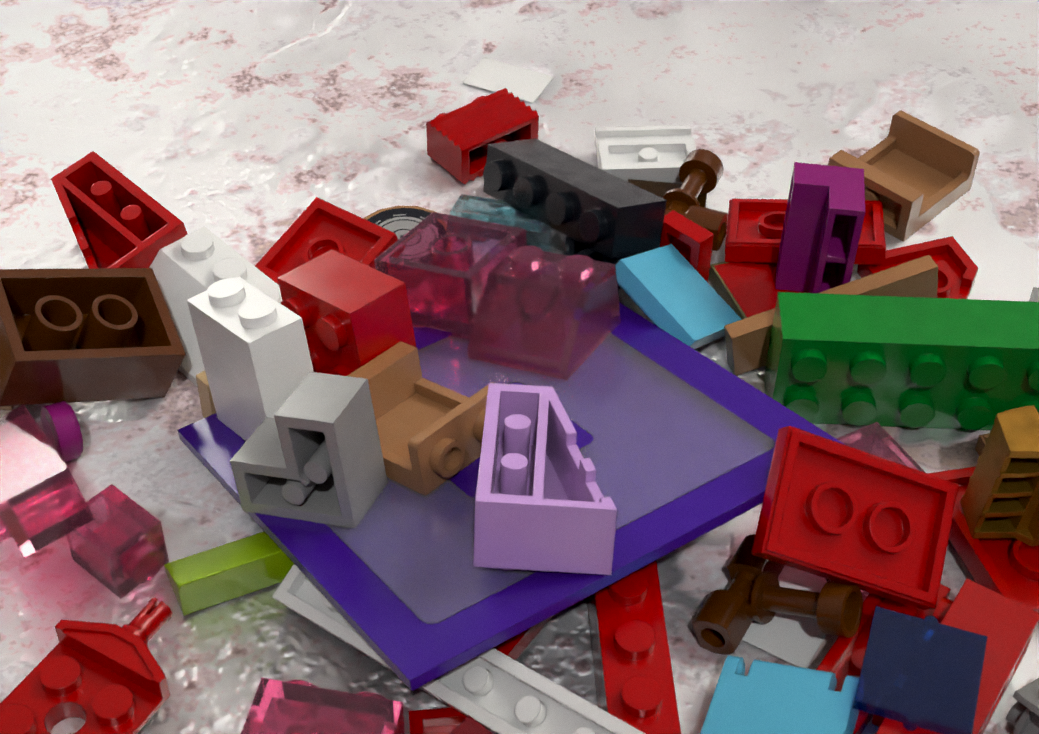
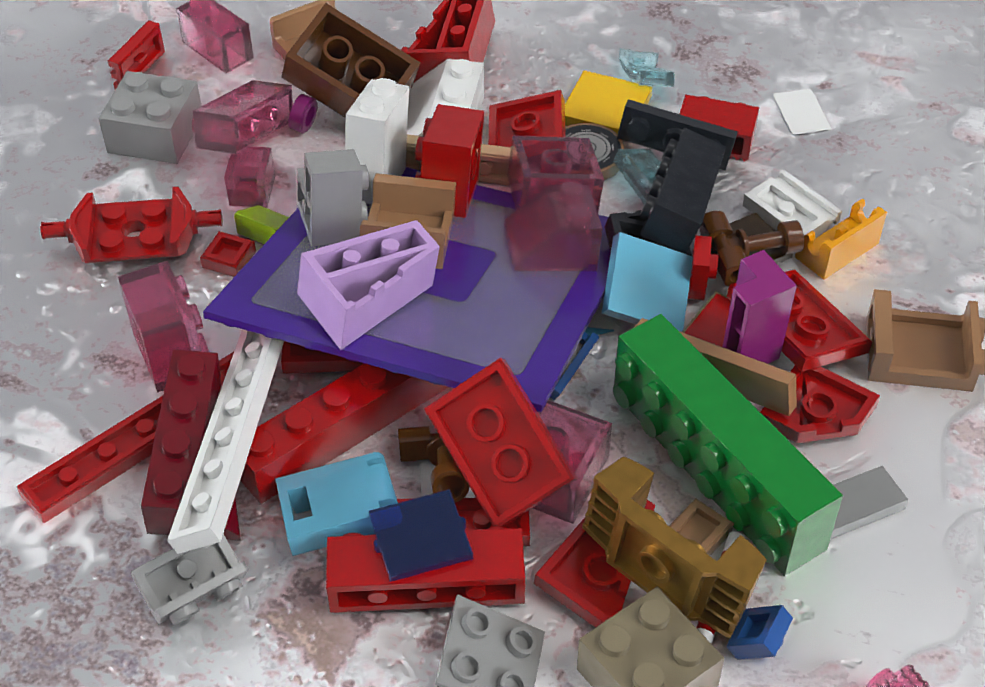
camera: 55 degrees right, 5 degrees up
none -> red tile [200,231,256,277]
none -> yellow tile [565,70,652,141]
none -> black plate [617,99,738,171]
none -> clear light blue slope [619,48,675,87]
none -> light orange hinge [795,199,887,280]

